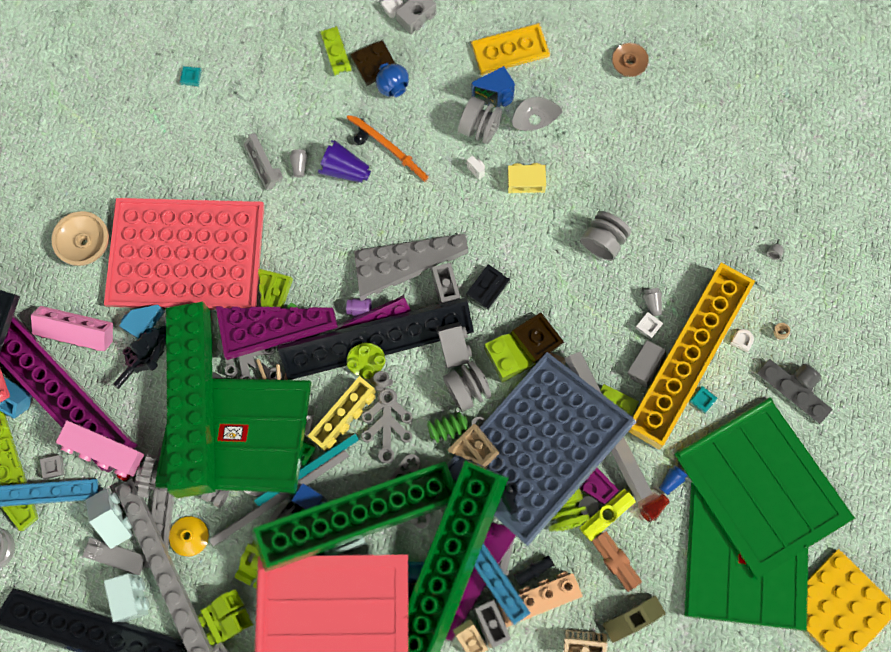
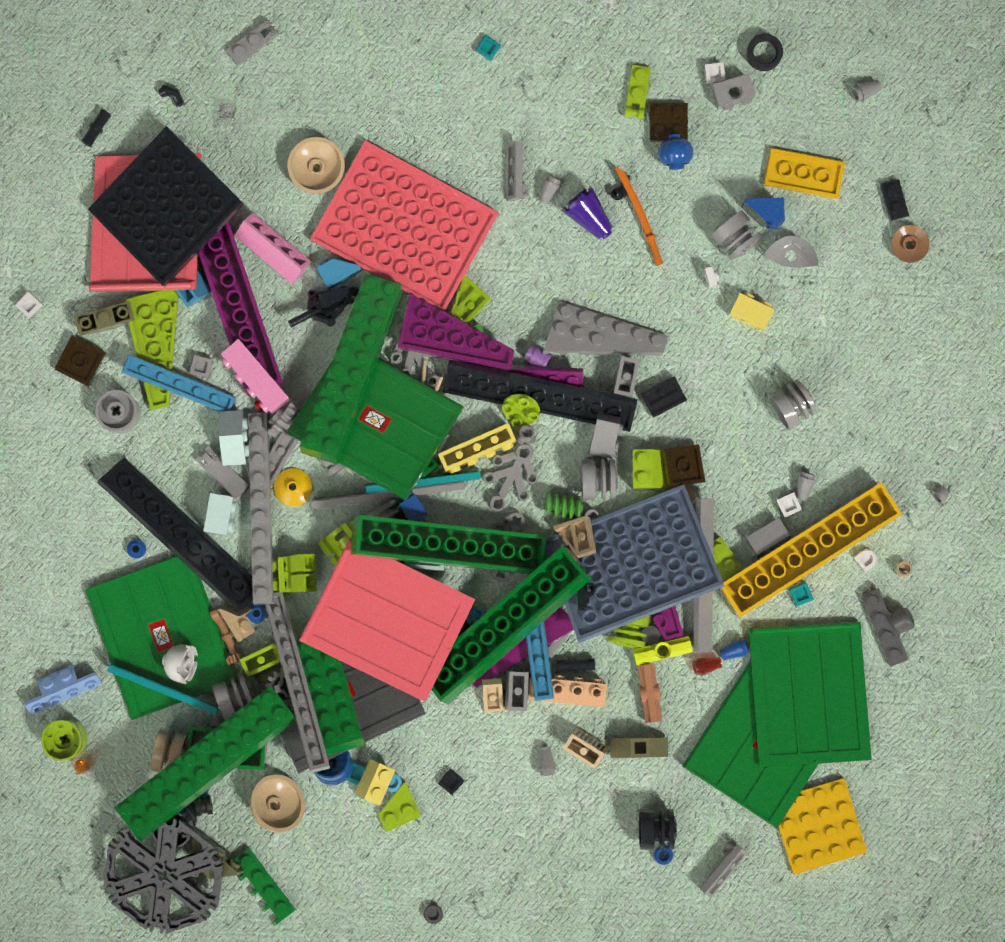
camera: 15 degrees right, 10 degrees up
none -> black plate [880,179,909,222]

